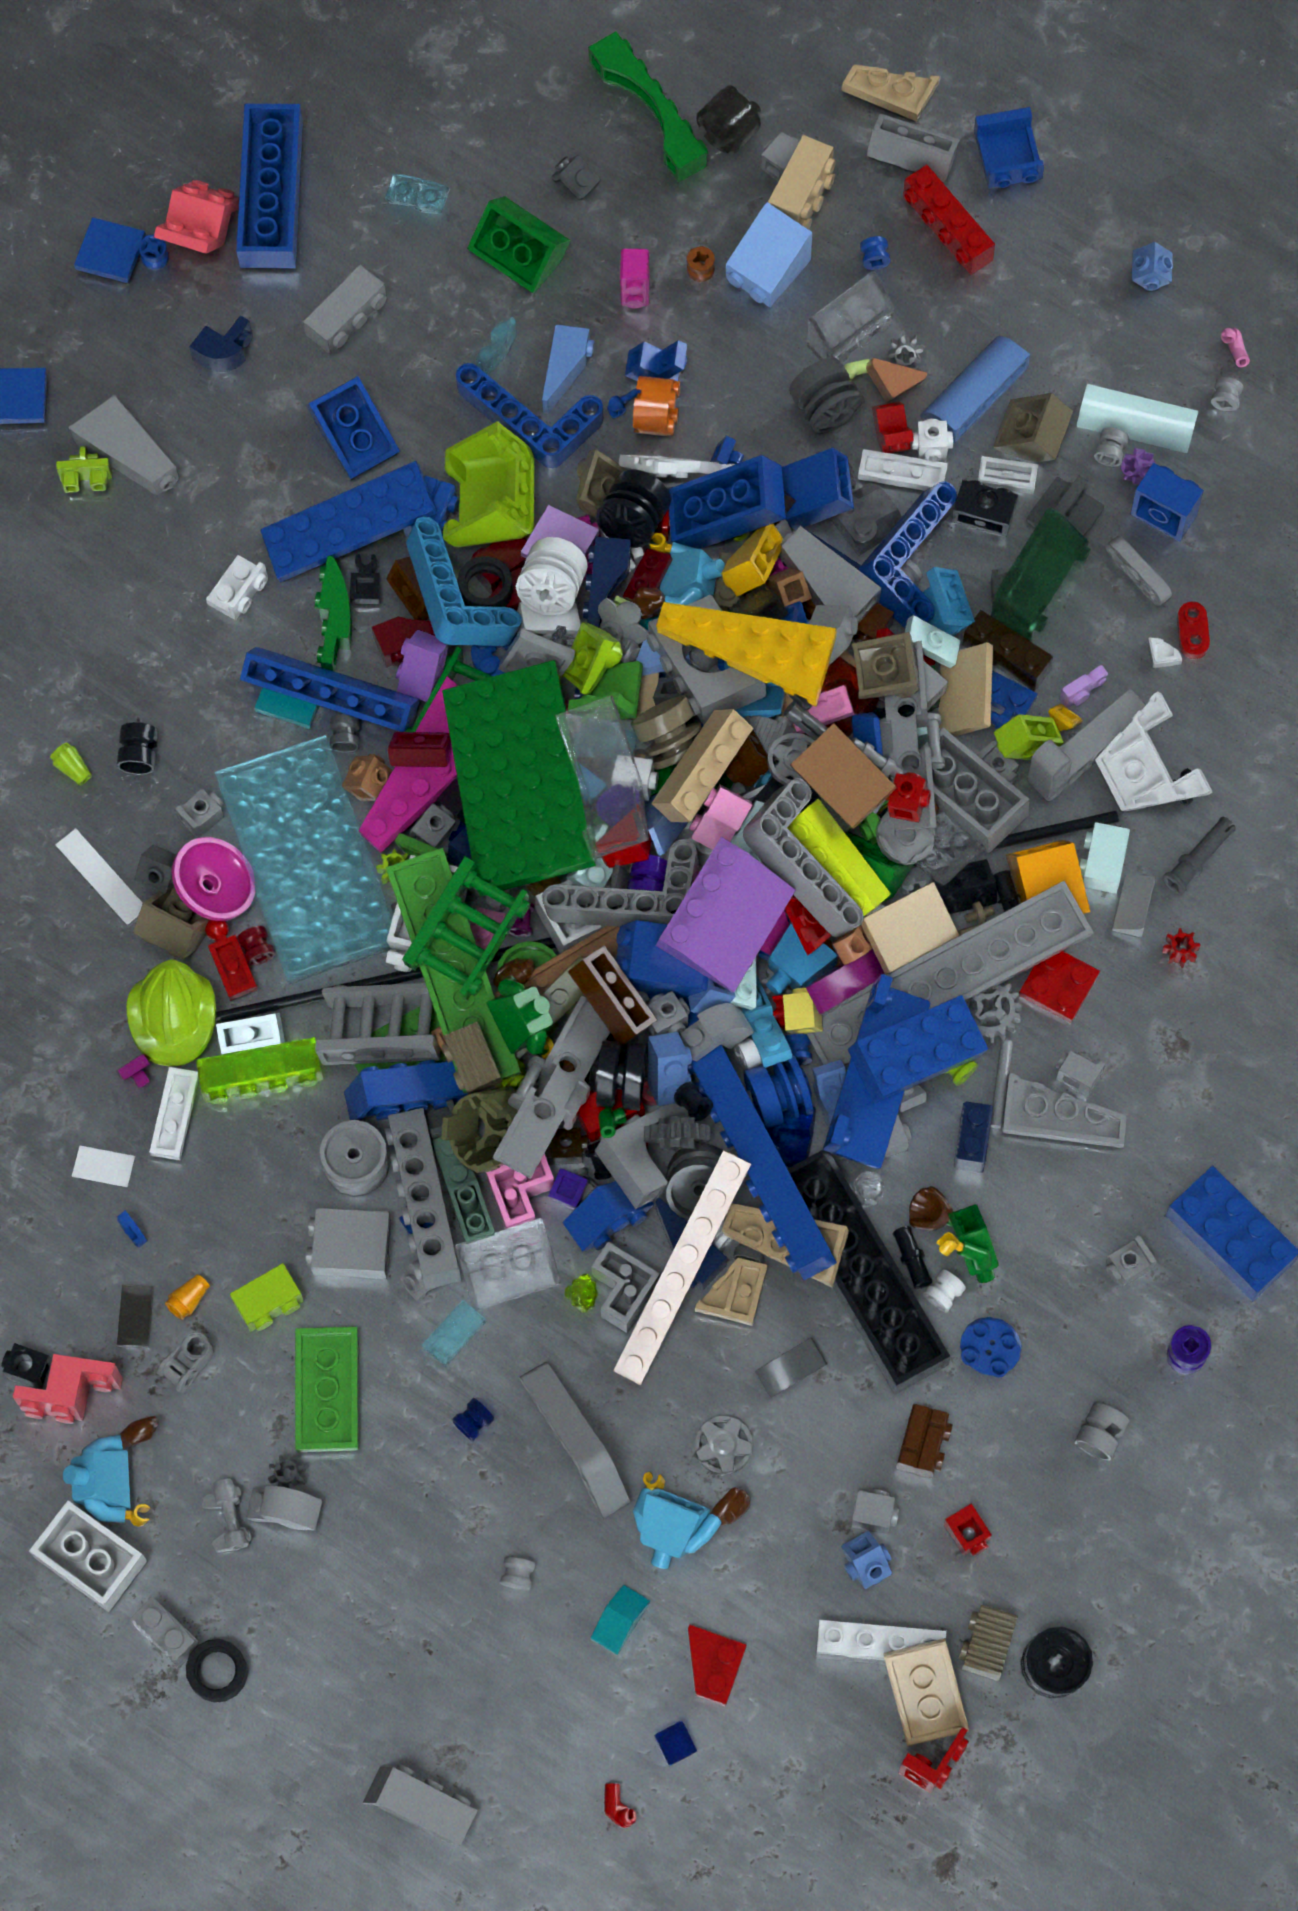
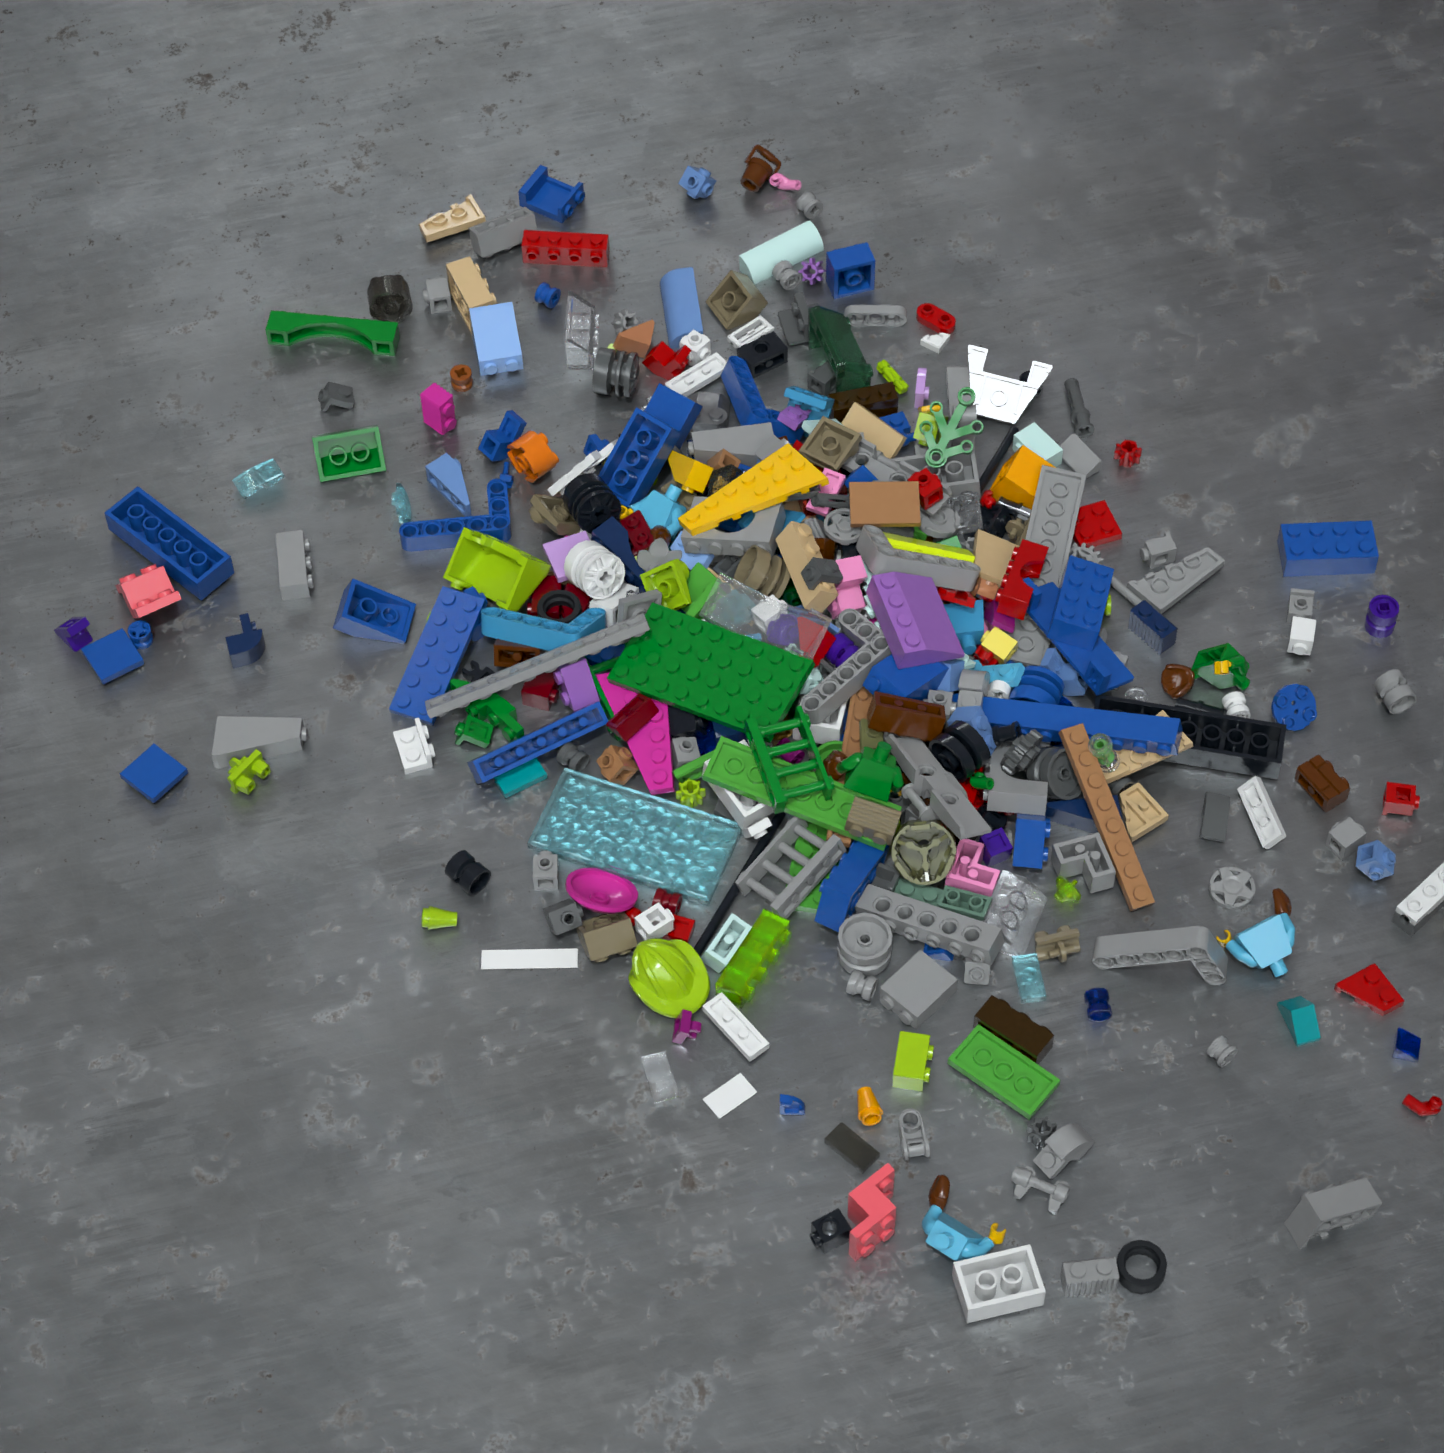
camera: 50 degrees left, 15 degrees down
none -> dark purple slope [54,617,93,652]
none -> light grey plate [425,613,650,718]
none -> green bracket [454,715,494,749]
none -> white brick [634,902,675,940]
none -> clear slope [641,1051,679,1103]
none -> reddish brown piece [740,144,782,192]
none -> medium lavender plate [777,404,811,431]
none -> dark grey bracket [801,557,843,590]
none -> light grey wheel [846,969,879,1001]
none -> lime axle [876,360,909,395]
none -> plant [919,387,984,468]
none -> dark brown brick [973,995,1054,1065]
none -> red arm [980,490,996,509]
none -> red arch [995,539,1049,620]
none -> dark tan hips [1035,925,1080,963]
none -> clear piece [1088,733,1120,773]
none -> white plate [1237,776,1287,849]
none -> white brick [1287,616,1316,656]

